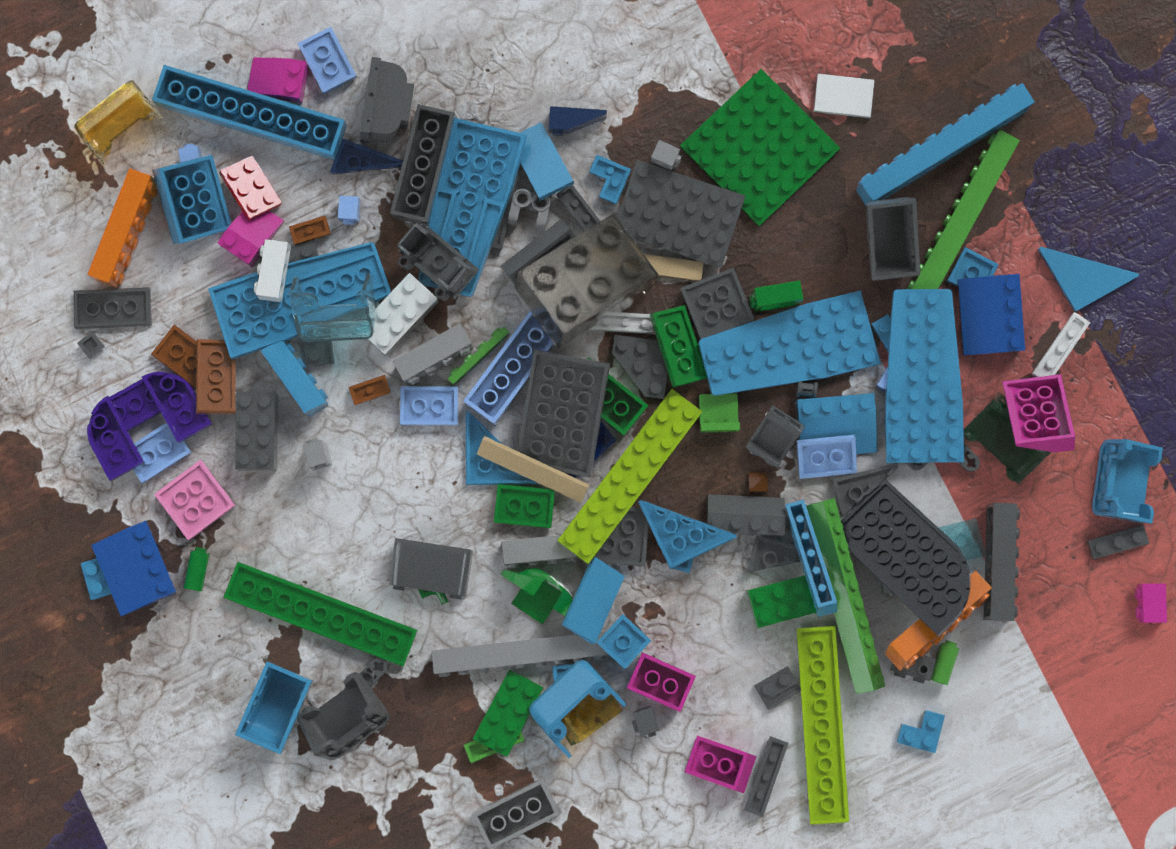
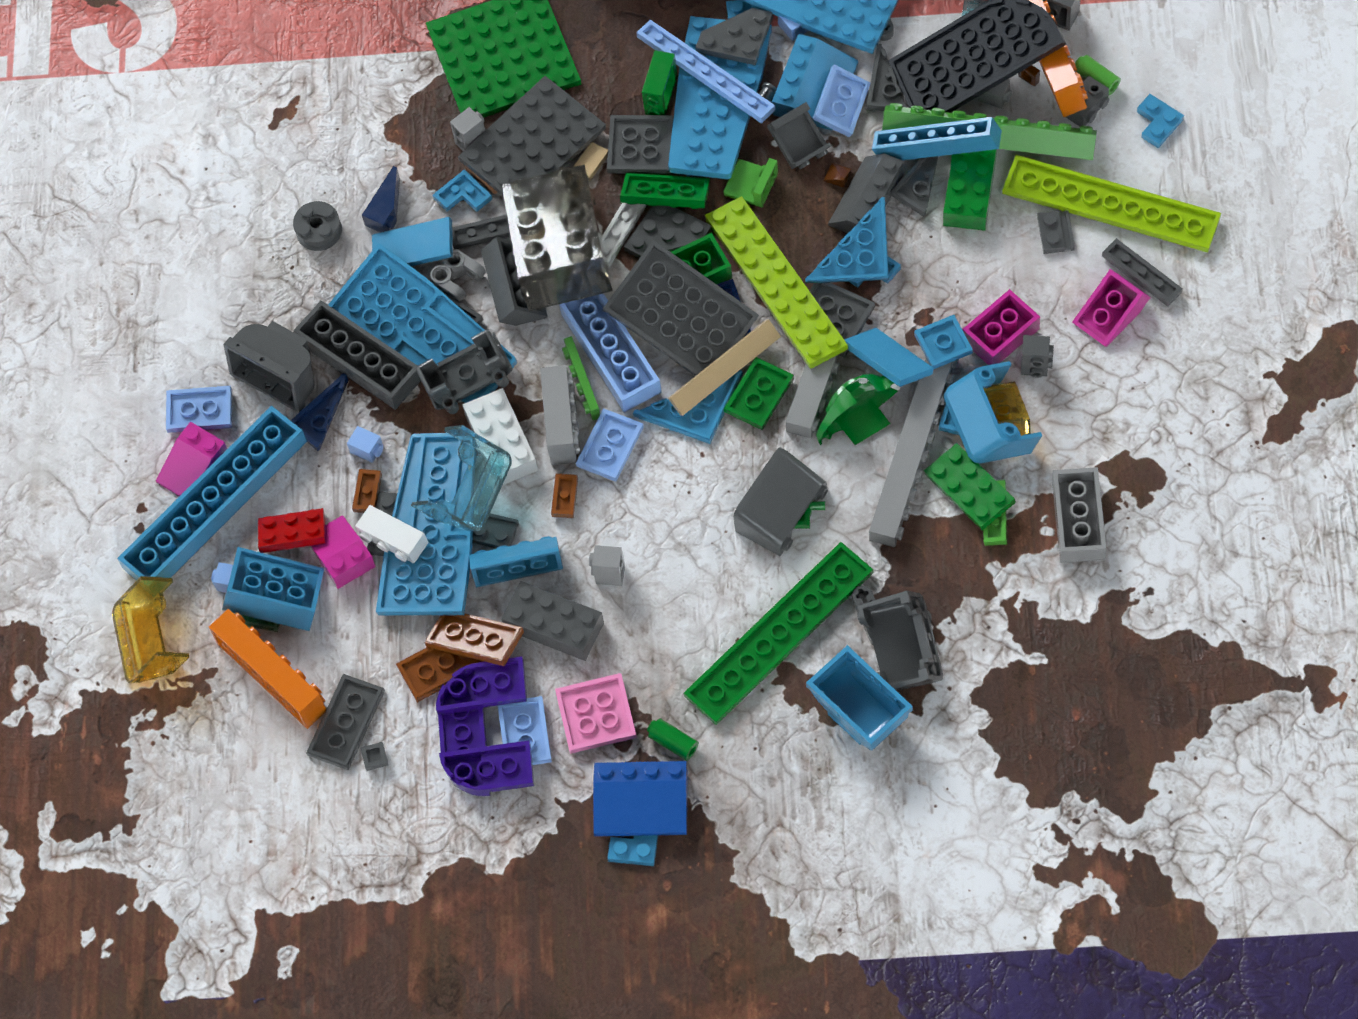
camera: 60 degrees left, 20 degrees down
none -> dark grey wheel [293,201,342,251]
none -> light blue plate [637,20,775,123]
none -> dark grey plate [695,8,773,65]

